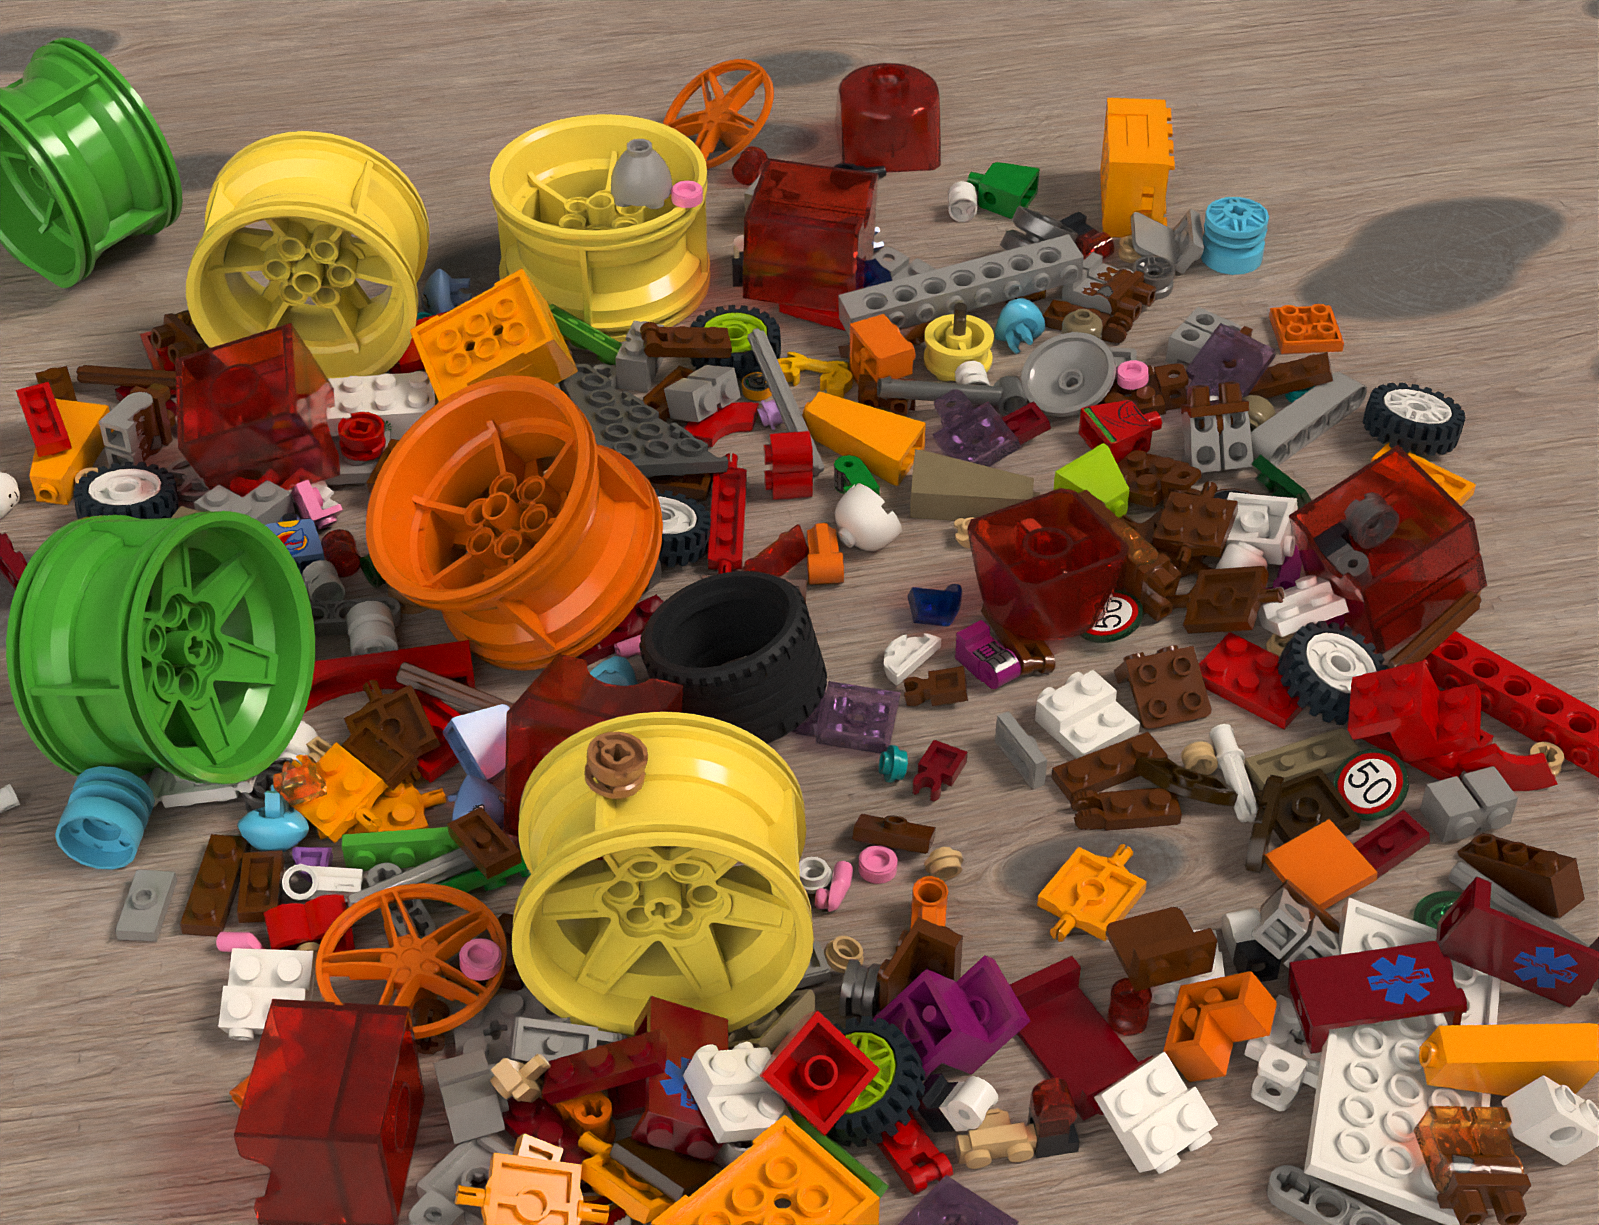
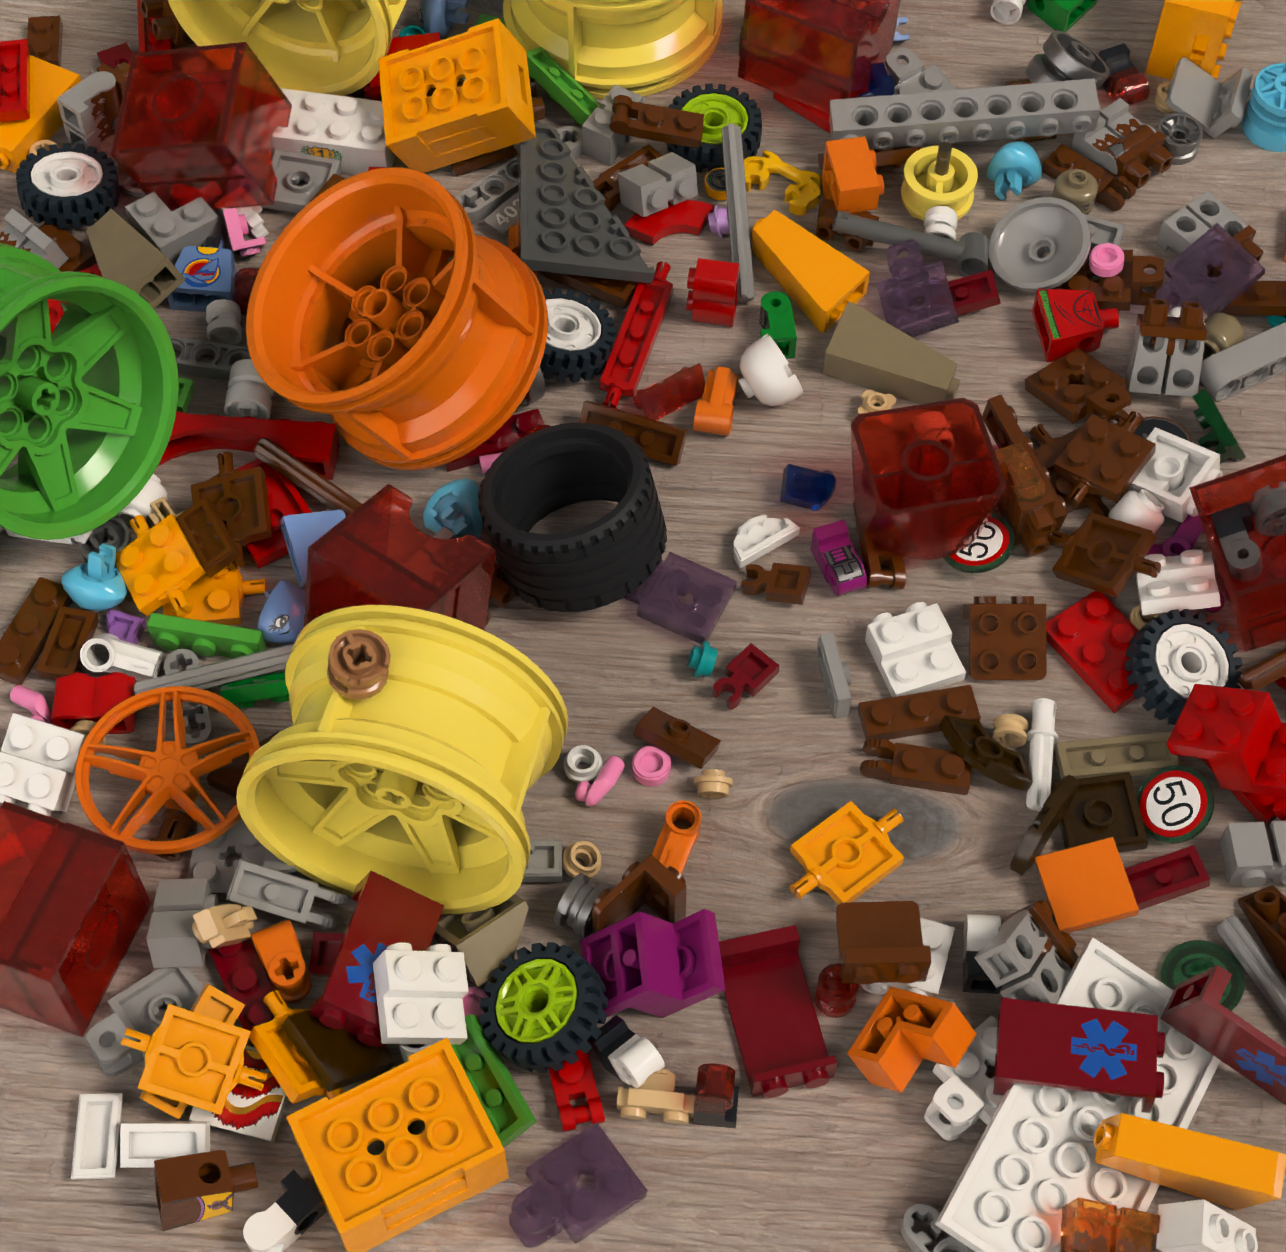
camera: 15 degrees right, 15 degrees up
reddish brown axle [76,365,192,391] -> none
clear orange tile [273,755,327,806] -> none
red wheel [338,412,386,461] -> none
reddish brown plate [447,807,522,880] -> none
bright pink tile [459,938,501,981] -> none
dark red plate [542,1029,669,1105] -> none
red slope [759,1010,881,1136] -> none
lime slope [1050,443,1129,528] -> none
white plate [1094,1052,1218,1174] -> none

